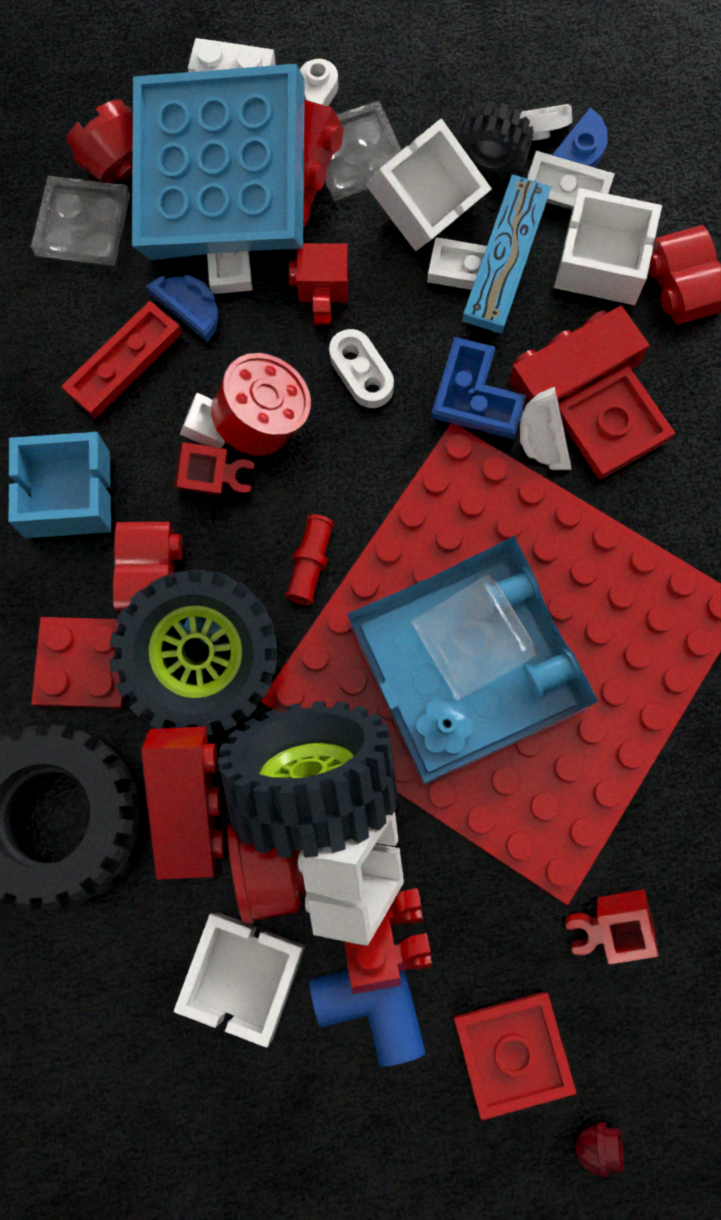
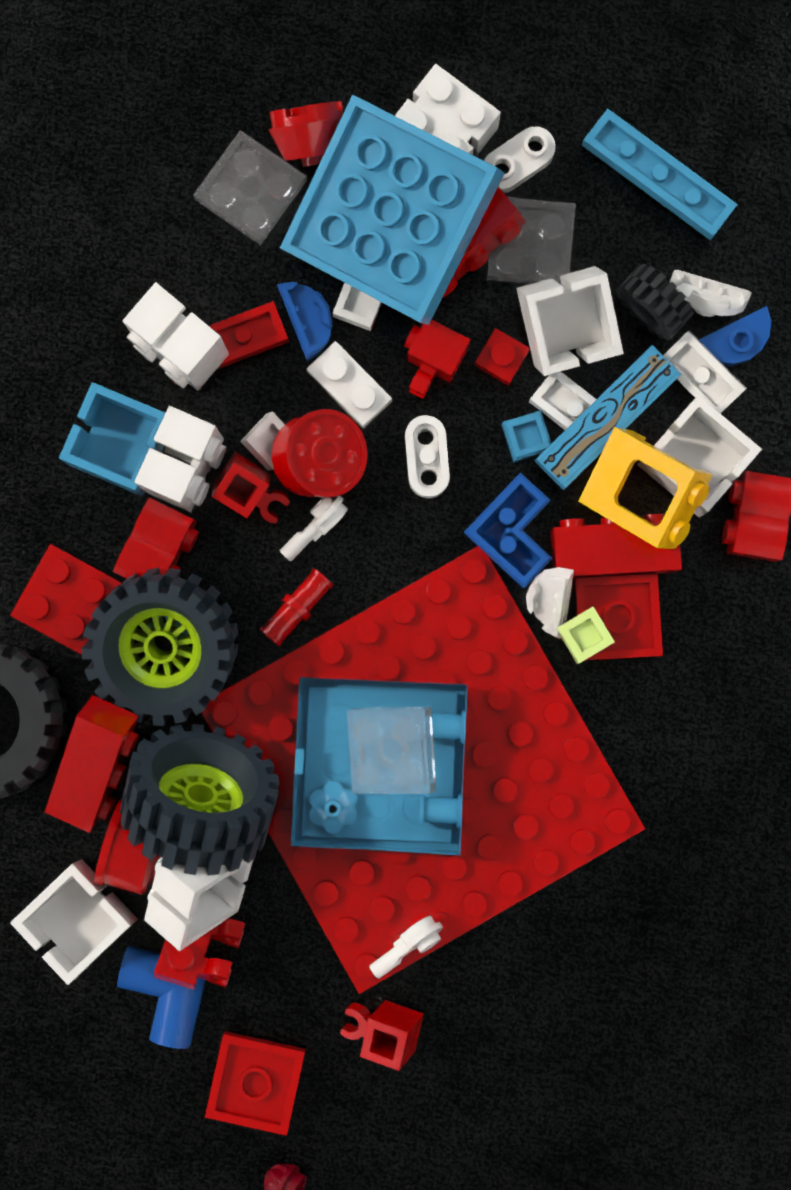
camera: 25 degrees right, 10 degrees up
none -> white piece [123,282,229,391]
none -> white piece [134,406,226,512]
none -> white plate [280,496,348,561]
none -> white plate [307,341,392,429]
none -> white plate [370,915,444,979]
none -> red plate [474,328,530,386]
none -> dark azure tile [501,410,552,463]
none -> yellowish green plate [556,607,615,664]
none -> yellow window [578,427,713,549]
none -> dark azure plate [582,108,738,241]

